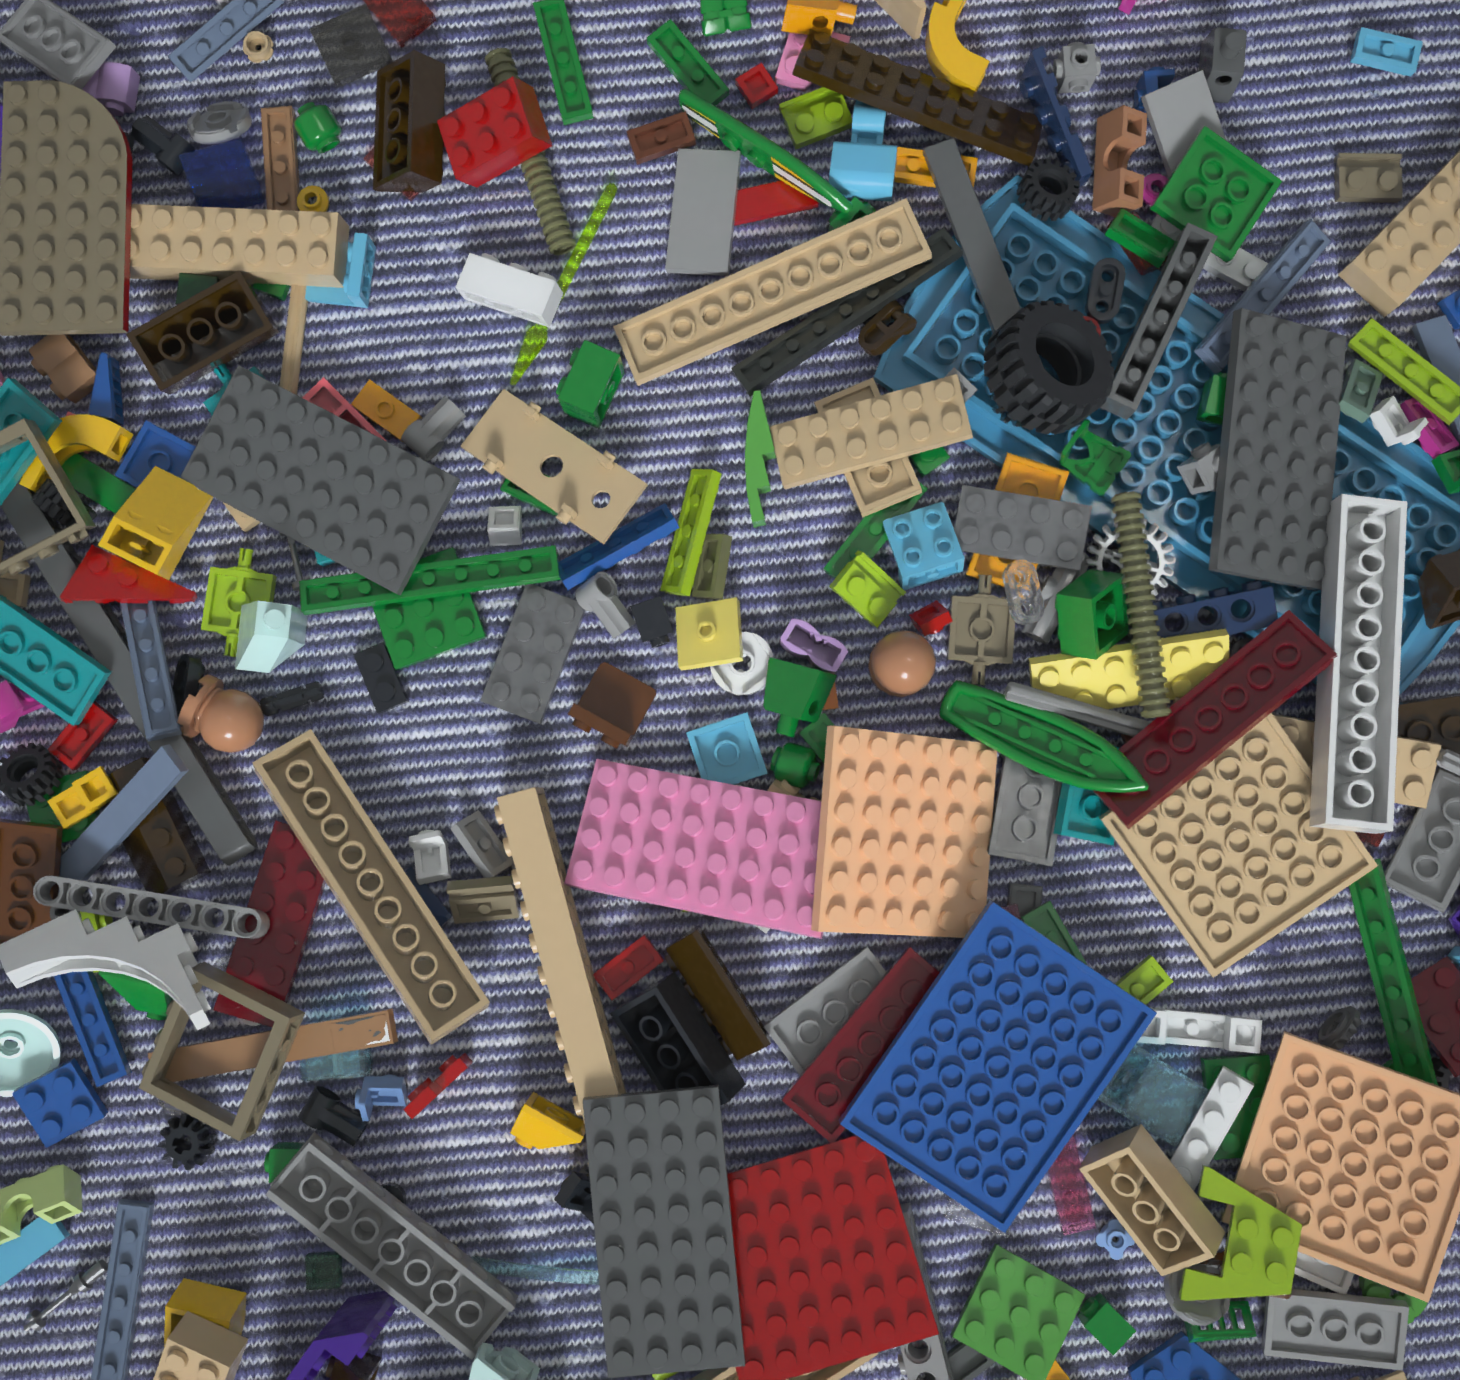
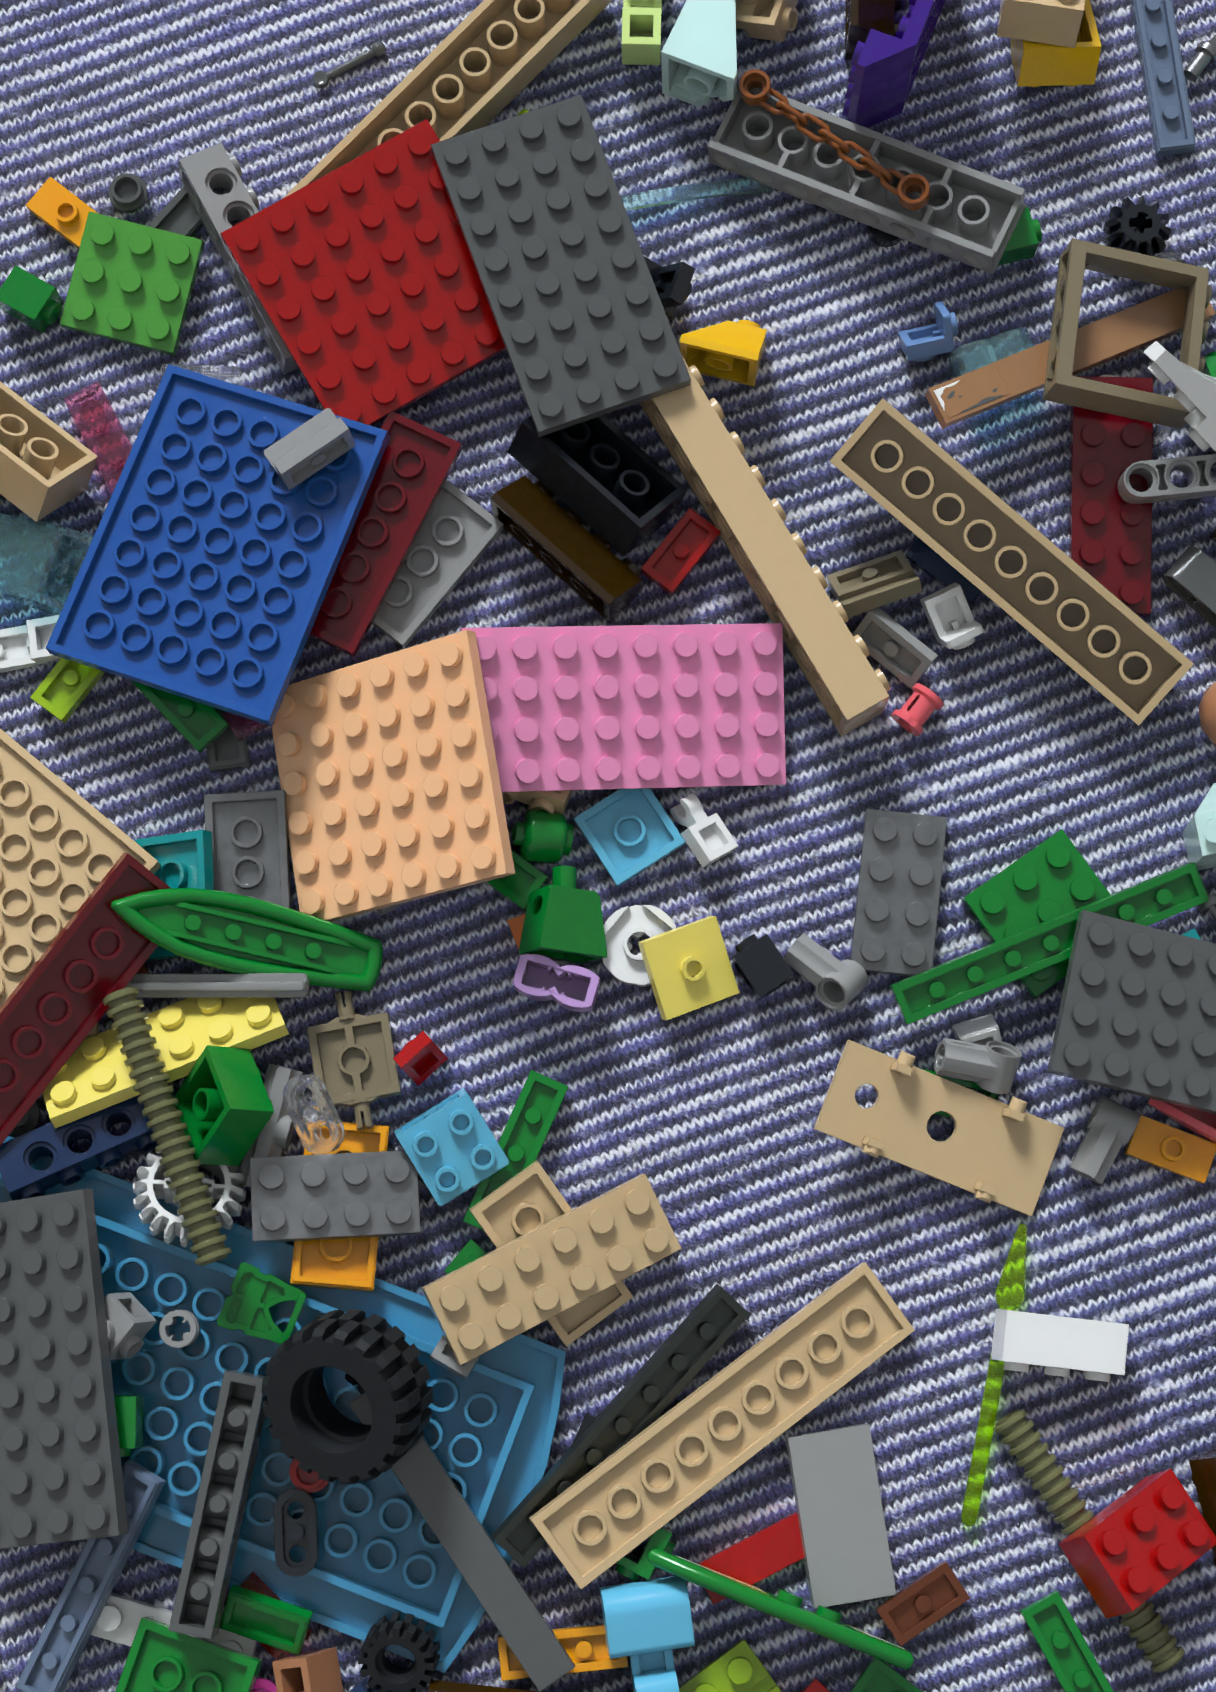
camera: 165 degrees right, 5 degrees down
black axle [260,681,324,716] -> none
black piece [298,1086,369,1146] -> none
plate [305,1251,343,1290] -> none
black plate [353,642,409,714] -> none
red plate [403,1053,473,1119] -> none
green brick [556,340,625,429] -> none
blue plate [559,503,680,590] -> none
reddish brown bracket [568,662,656,749] -> none
lime plate [660,469,722,596] -> none
olive plate [692,534,732,600] -> none
bright green slope [745,390,776,528] -> none
lime plate [829,550,906,628] -> none
dark brown plate [858,301,917,356] -> none
nougat tile [868,630,936,698] -> none
light blue plate [1095,1219,1135,1260] -> none
none -> light grey bush [159,1310,200,1348]
none -> light grey panel [264,408,356,490]
none -> white plate [670,793,738,868]
none -> dark orange piece [739,69,930,210]
none -> coral bush [891,683,944,736]
none -> light grey piece [934,1038,1022,1094]

